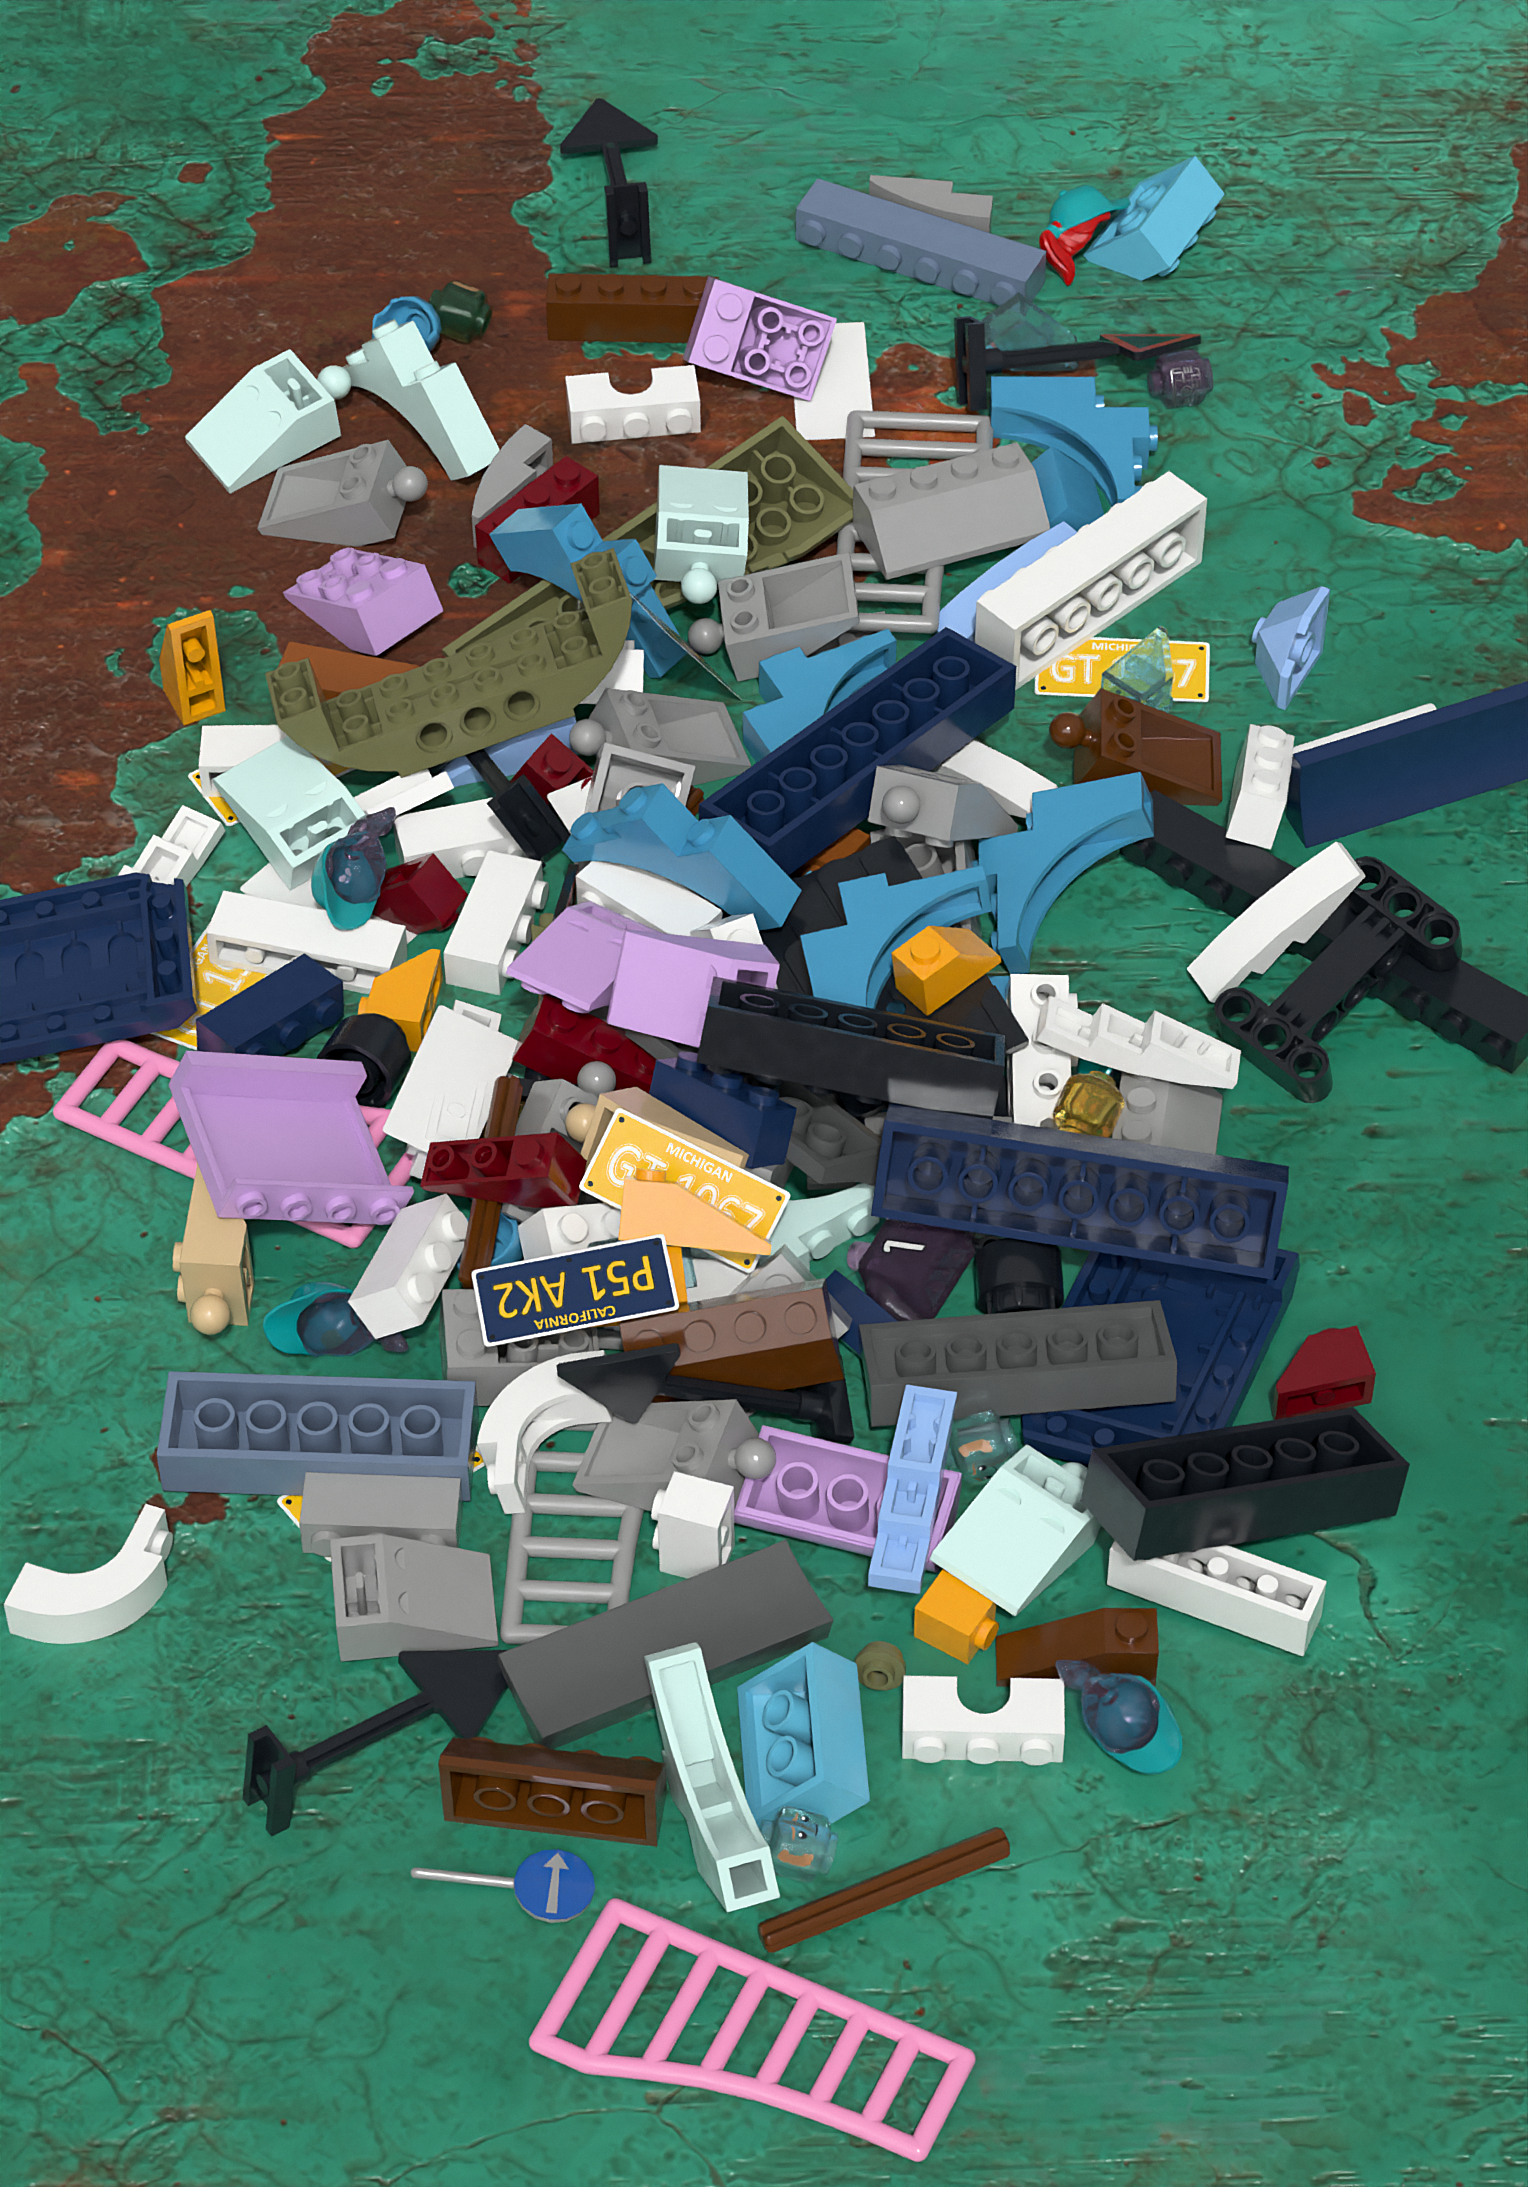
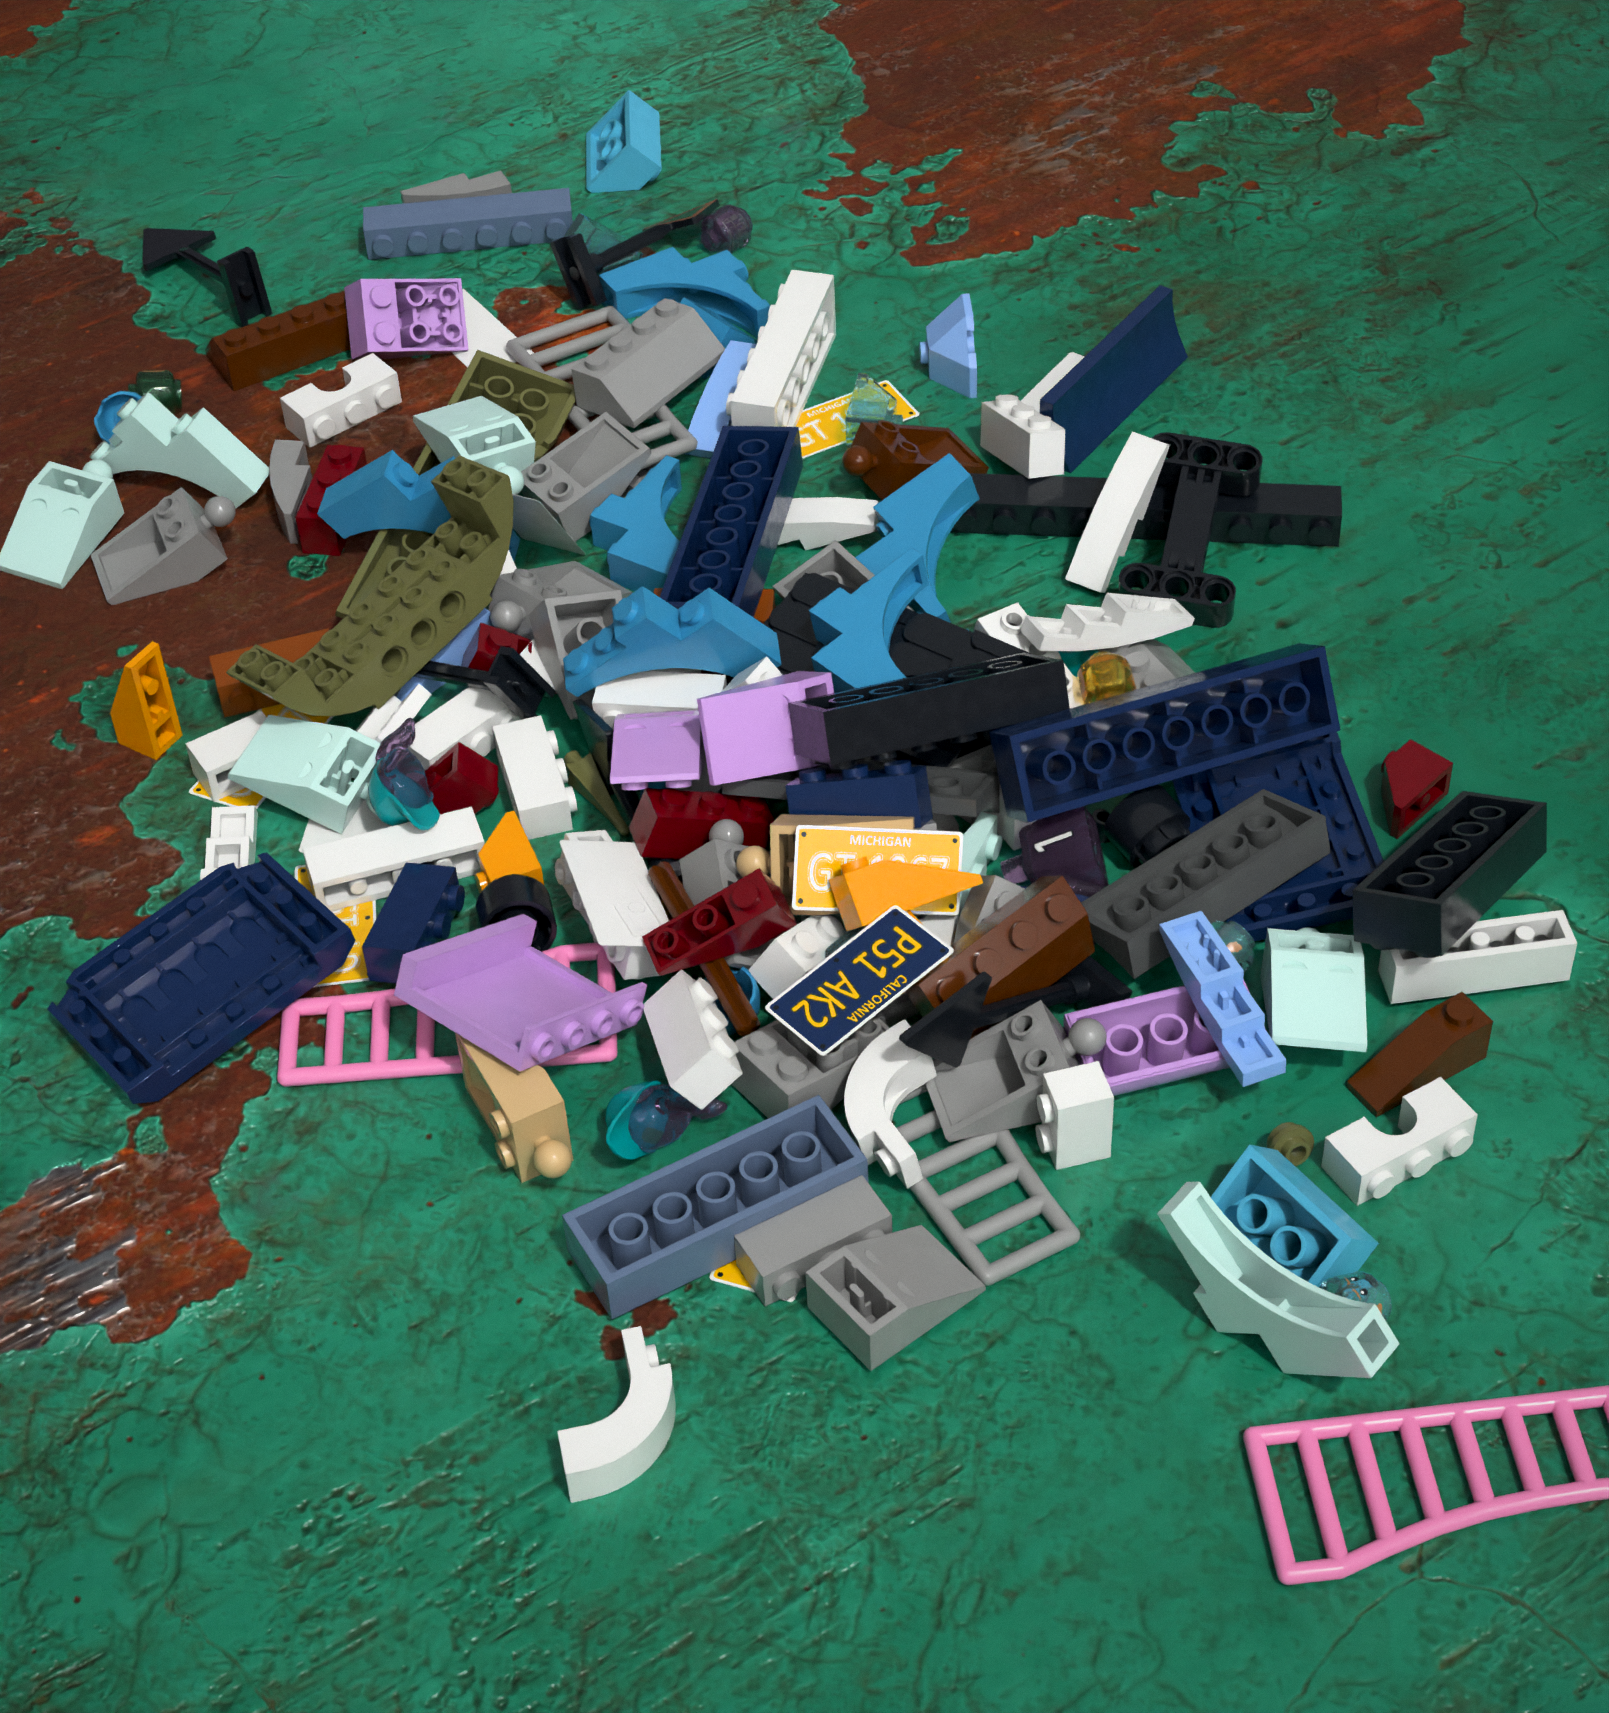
camera: 30 degrees left, 5 degrees down
black piece [242,1650,508,1837] -> none
lavender slope [283,548,444,656] -> none
blue piece [410,1849,595,1923] -> none
reddish brown slope [438,1737,667,1847] -> none
dark grey arch [497,1540,834,1749] -> none
reddish brown axle [758,1827,1010,1953] -> none
light grey slope [868,764,1018,848] -> none
light orange slope [891,926,1001,1016] -> none
light orange slope [914,1569,999,1665] -> none
hair [1039,185,1131,286] -> none
hair [1056,1660,1182,1774] -> none

